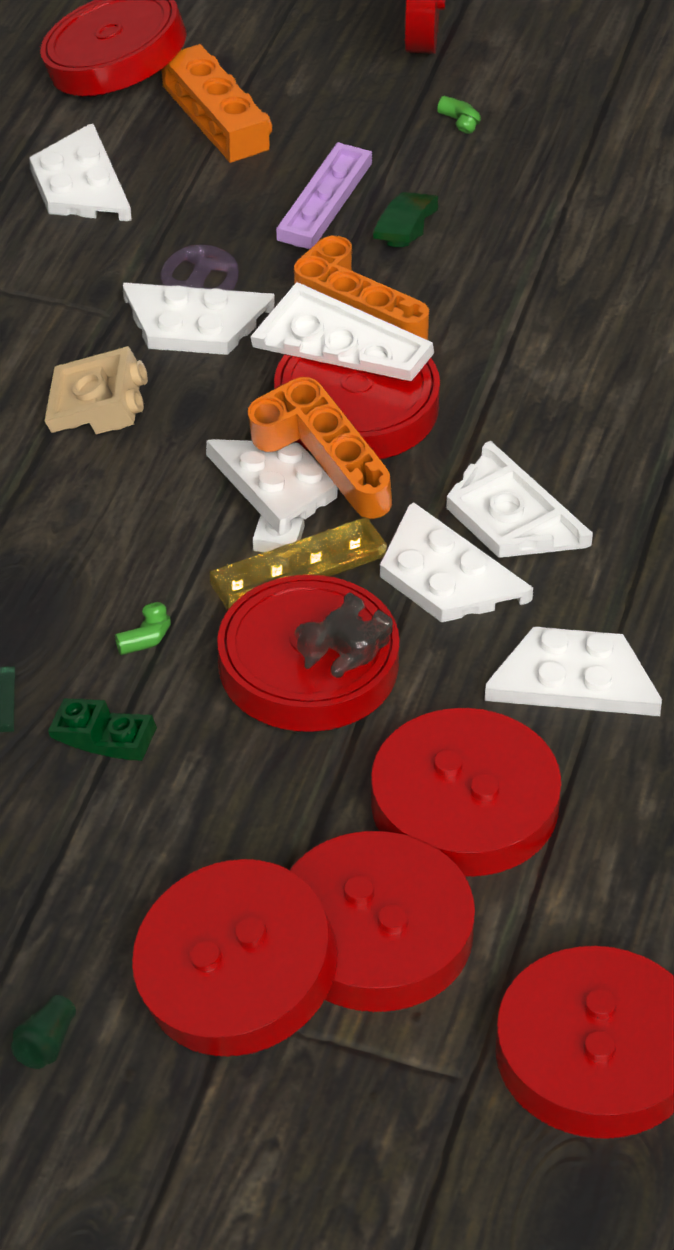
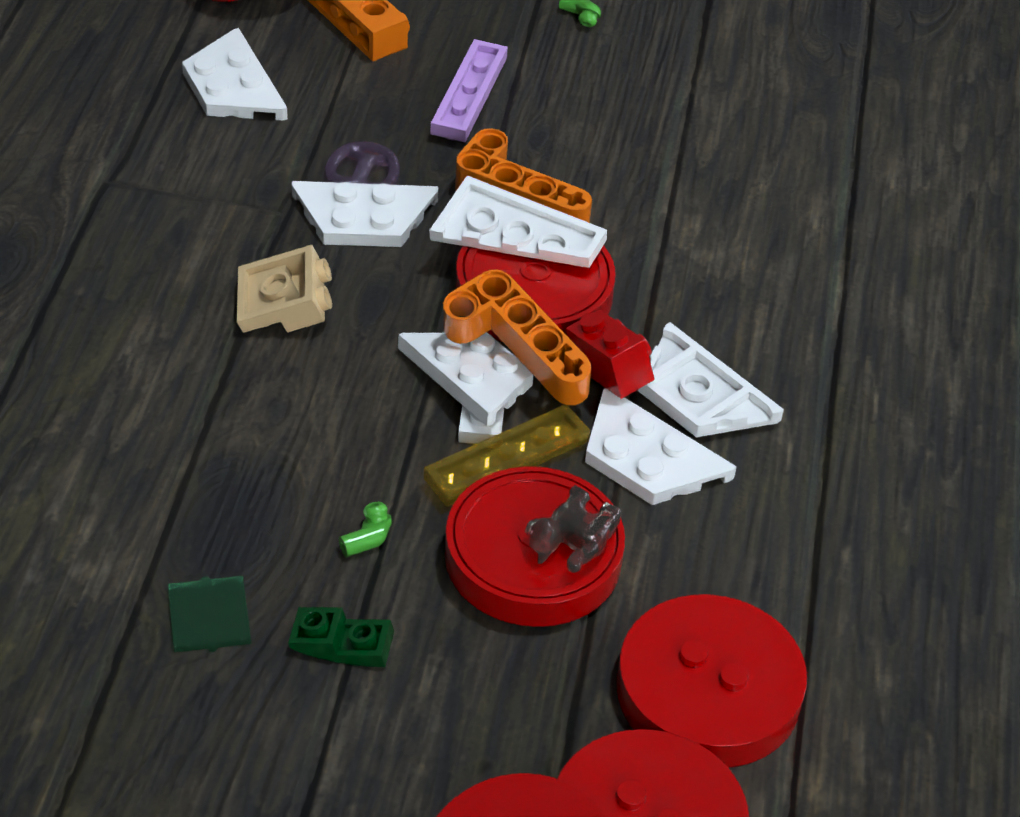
camera: 10 degrees left, 0 degrees up
dark green slope [373,192,438,247] -> none
white wing [485,627,662,716] -> none
none -> red brick [566,309,655,399]

